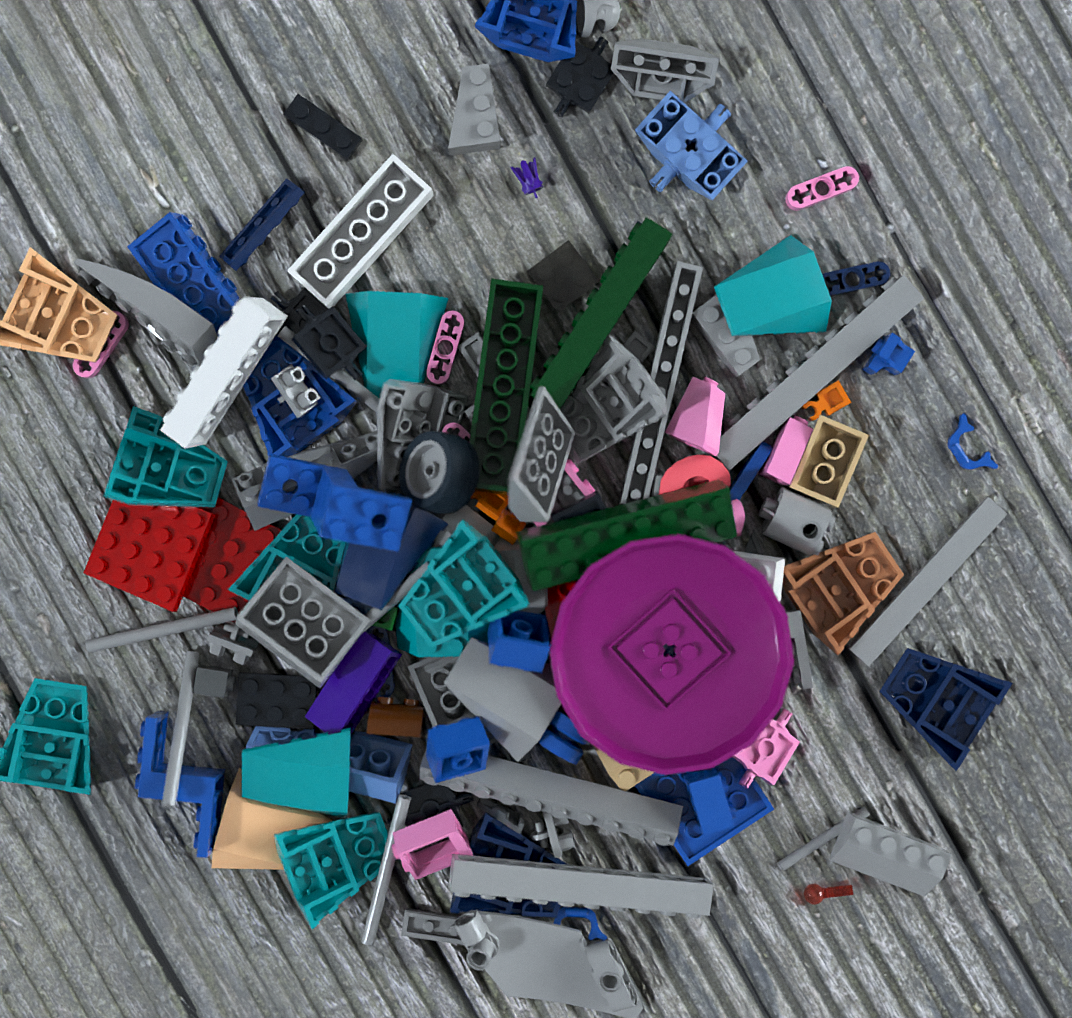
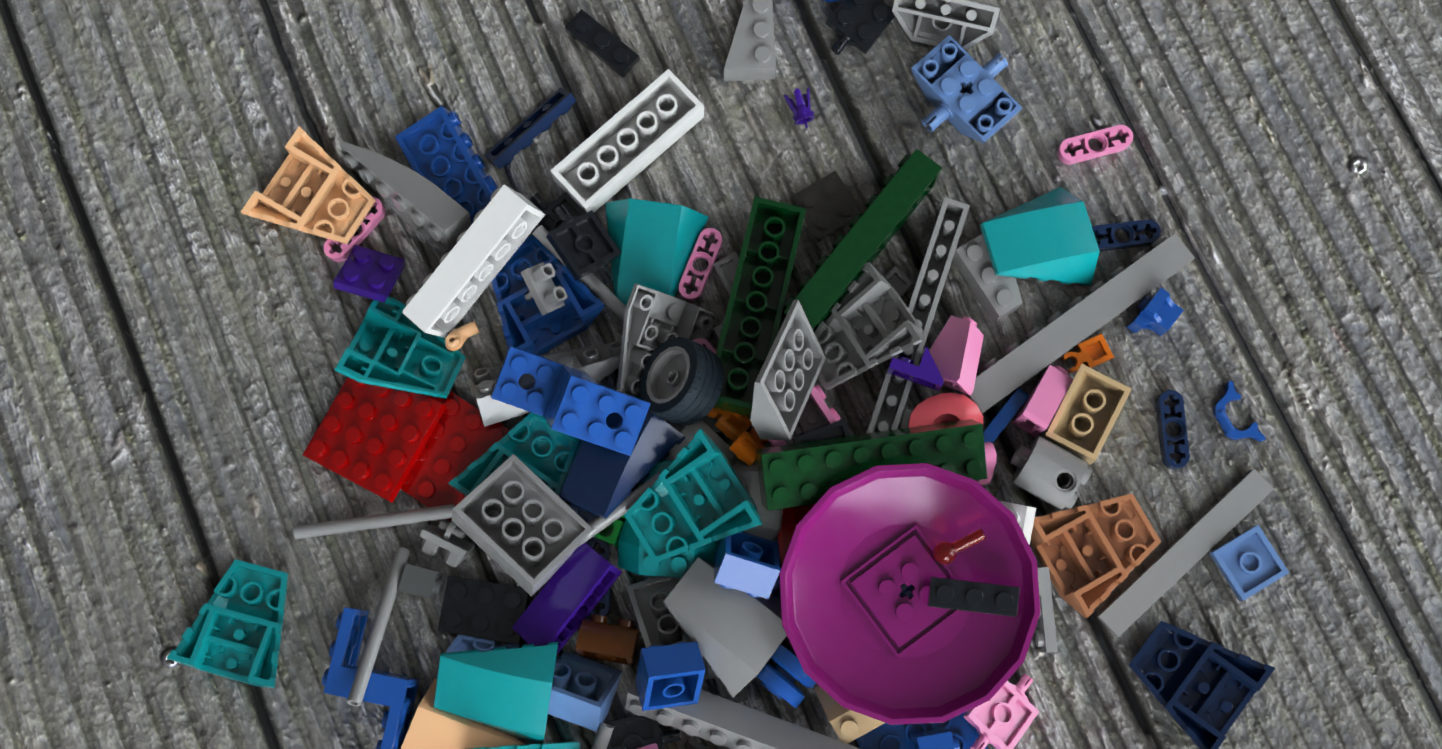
camera: 10 degrees right, 10 degrees down
none -> dark purple plate [333,245,405,303]
none -> light nougat arm [445,321,480,351]
none -> dark purple slope [886,347,944,391]
none -> black plate [927,576,1020,617]
none -> clear red bar [933,528,987,565]
none -> dark blue beam [1156,390,1190,469]
none -> medium blue plate [1209,525,1289,601]

